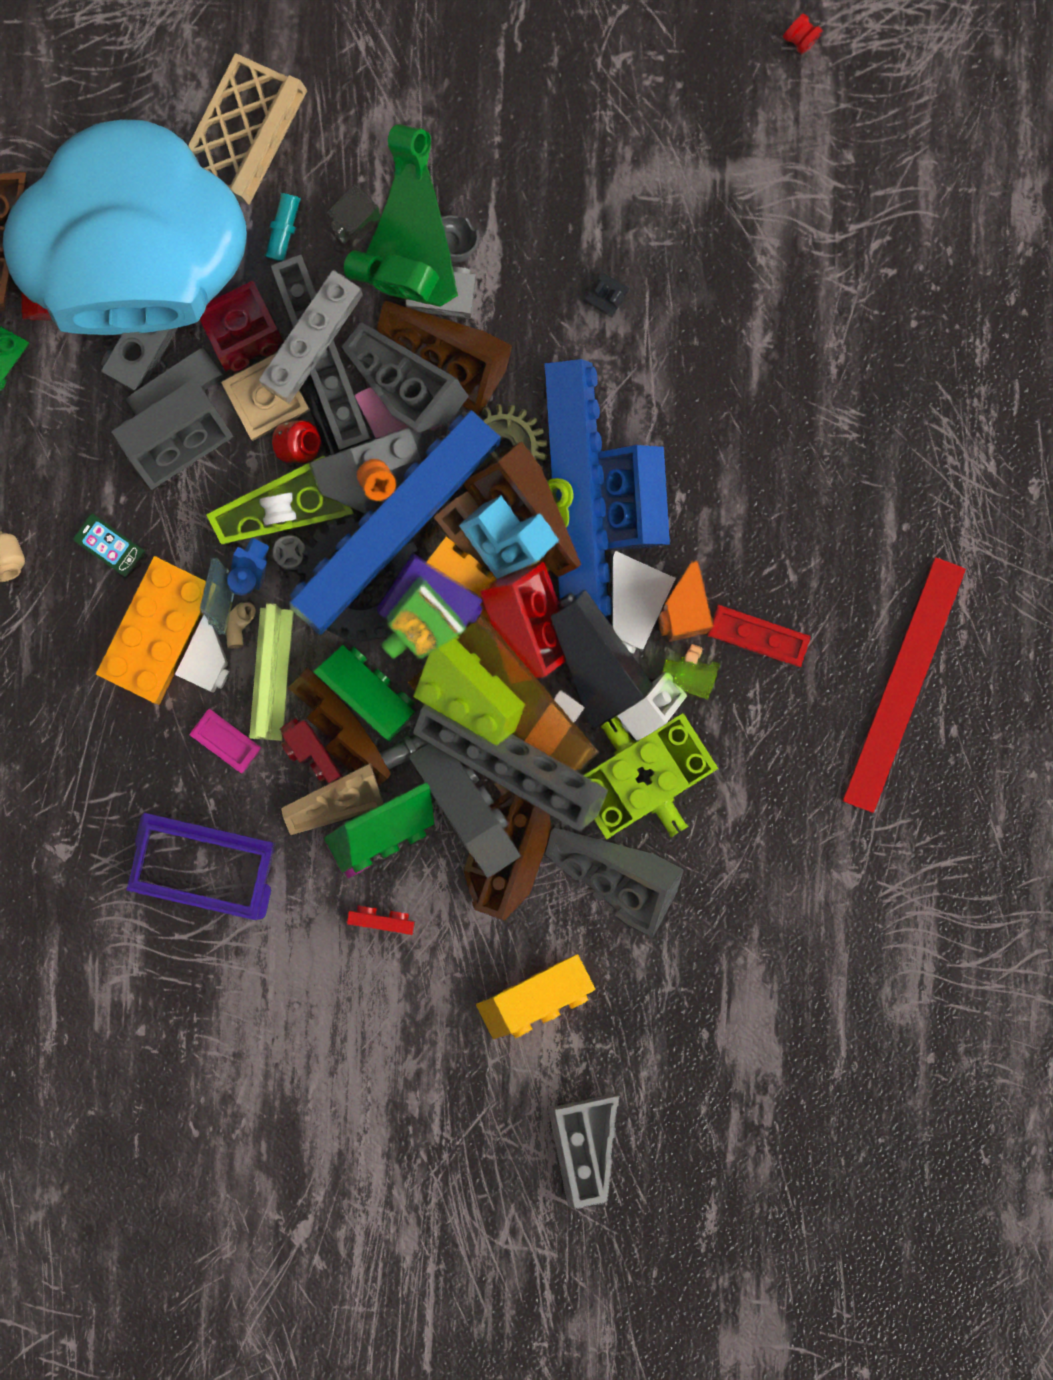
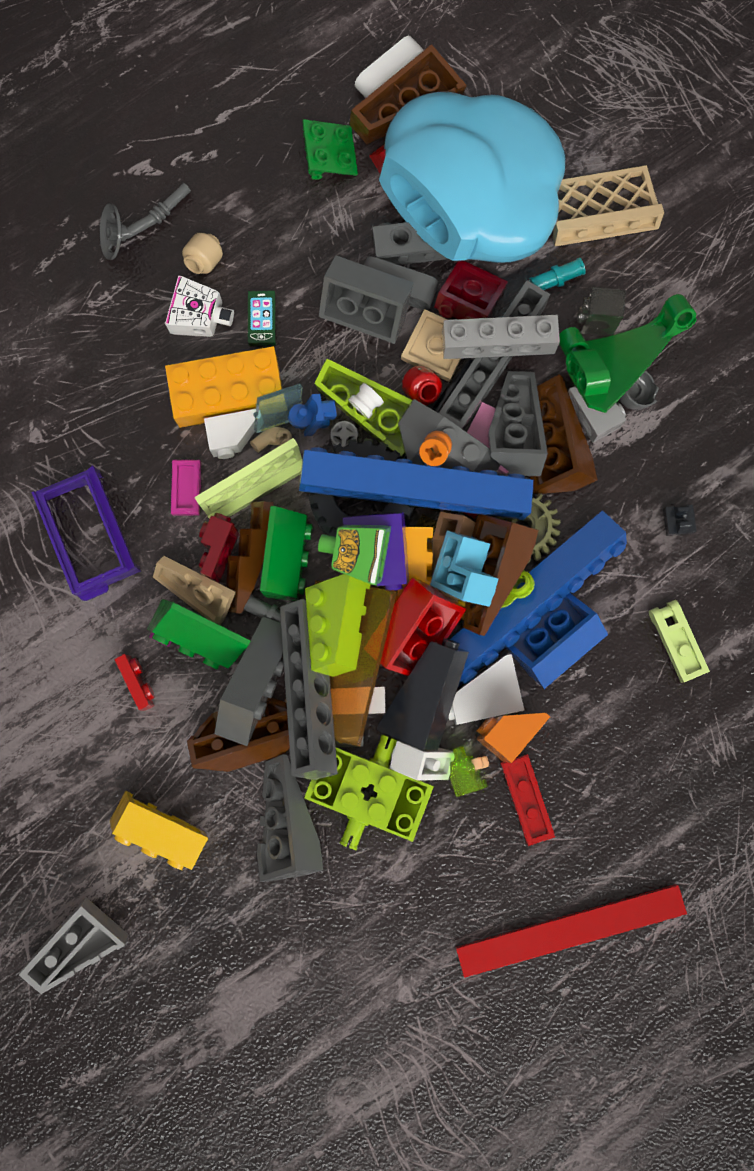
camera: 55 degrees right, 5 degrees down
none -> white torso [165,276,234,337]
none -> yellowish green plate [649,600,710,683]

